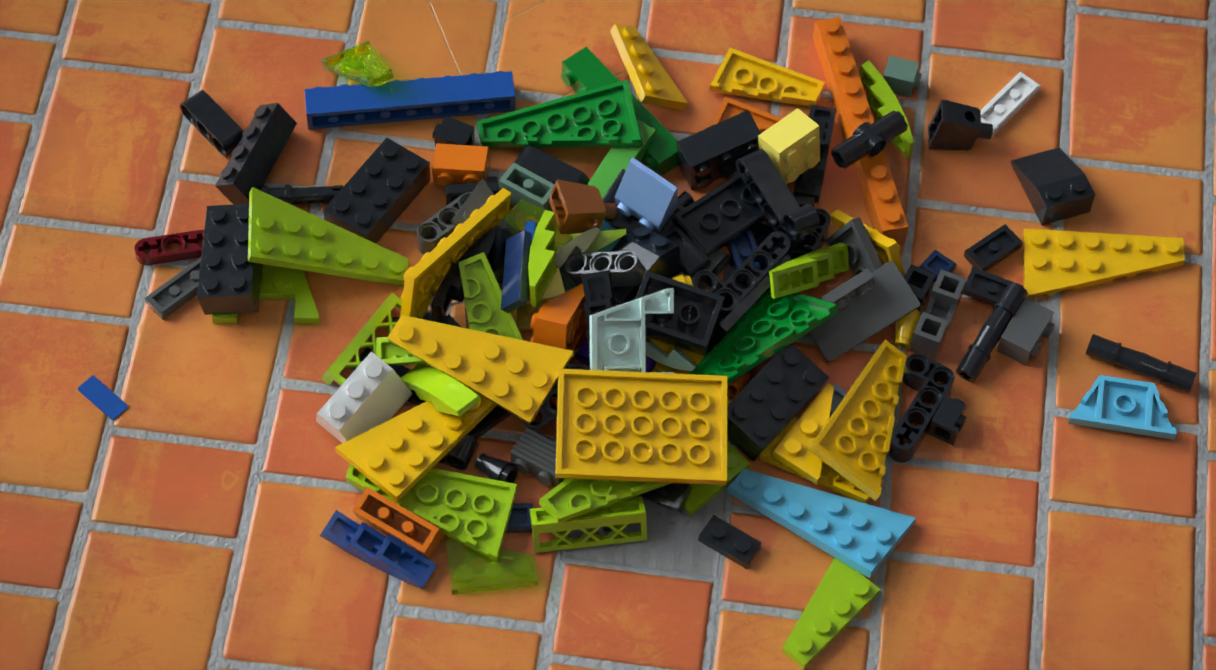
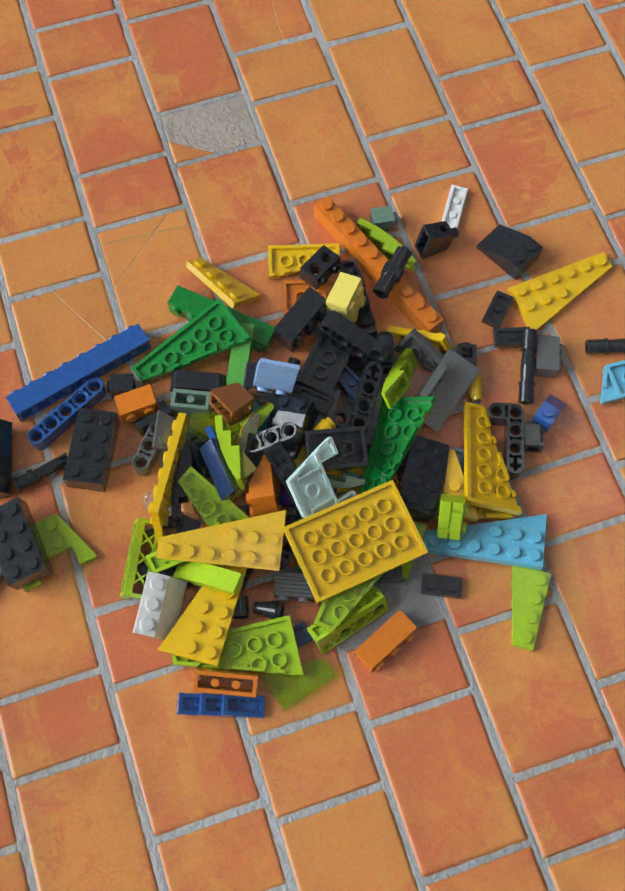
camera: 25 degrees left, 10 degrees up
lime wing [248,187,408,286] -> none
clear neon green wing [321,41,394,87] -> none
dark grey arch [910,269,967,359] -> none
dark blue tile [919,250,957,283] -> none
none -> blue beam [28,378,106,450]
none -> black brick [300,245,341,290]
none -> orange brick [354,610,417,672]
none -> lime brick [437,494,469,540]
none -> blue slope [531,394,566,433]

